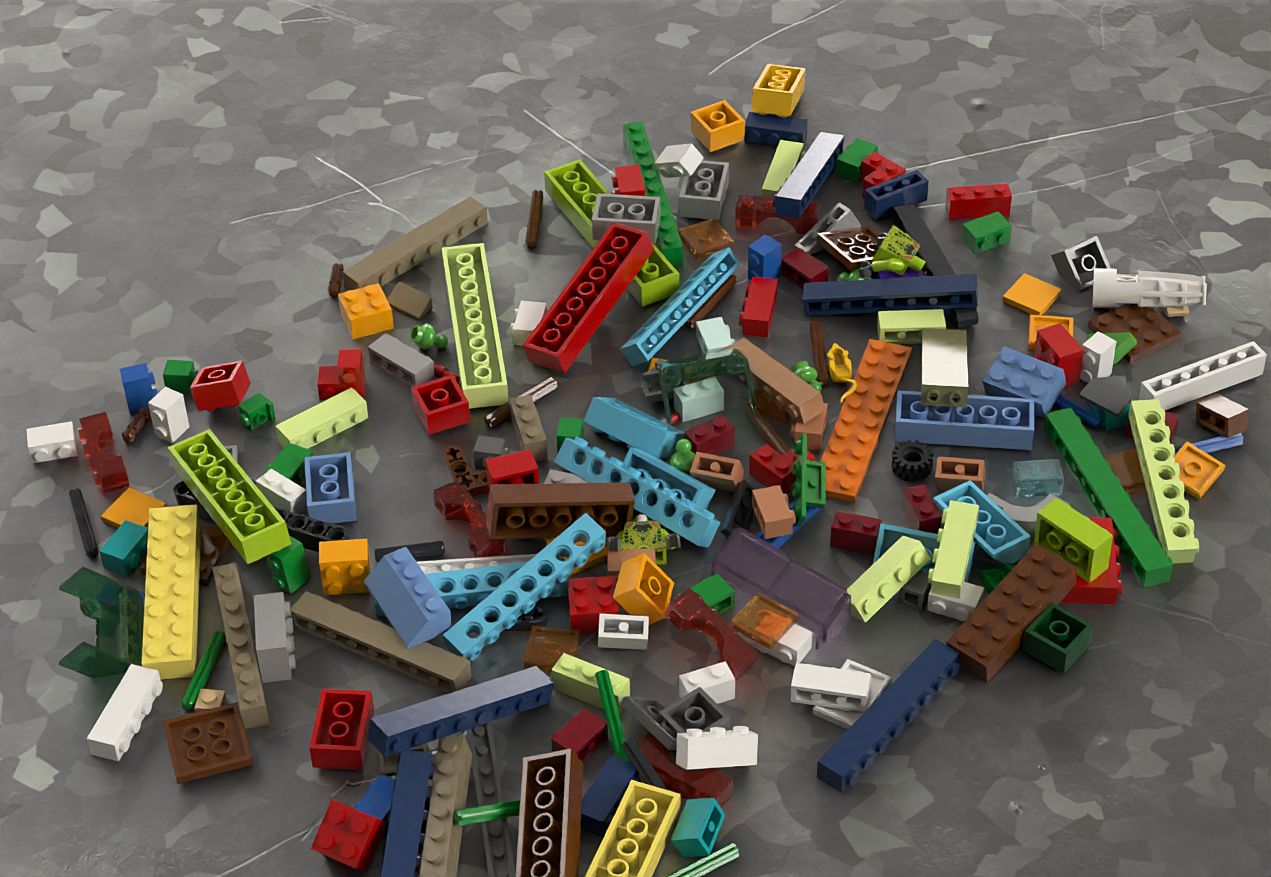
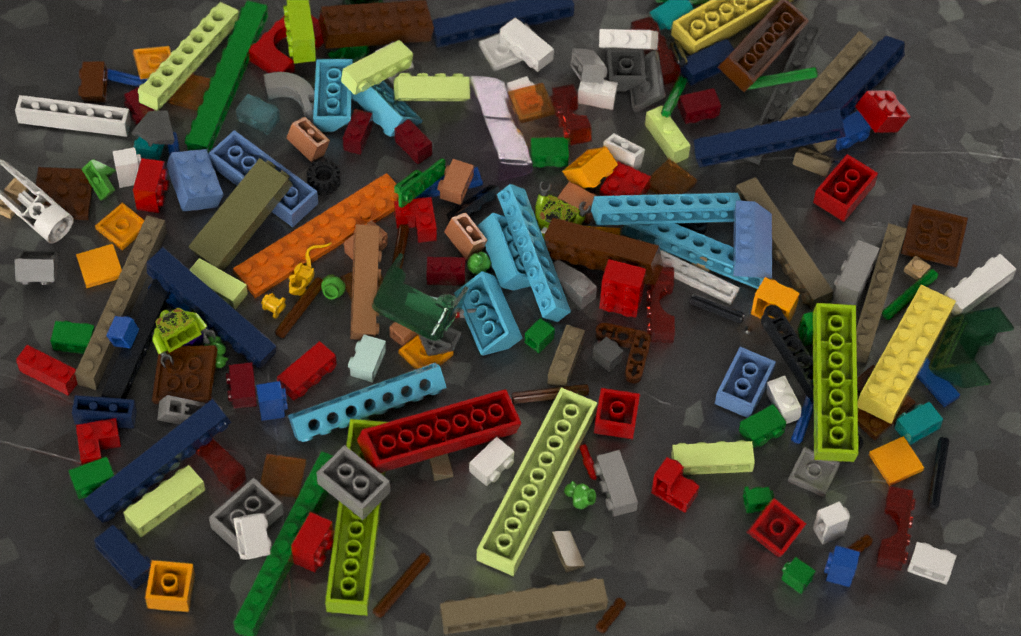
camera: 150 degrees left, 15 degrees up
light orange brick [338,283,394,340] -> none
yellow brick [751,64,806,117] -> none
none -> dark tan brick [75,215,167,390]
none -> blue brick [106,316,139,349]
none -> yellow brick [261,293,286,319]
none -> light grey brick [570,48,607,83]

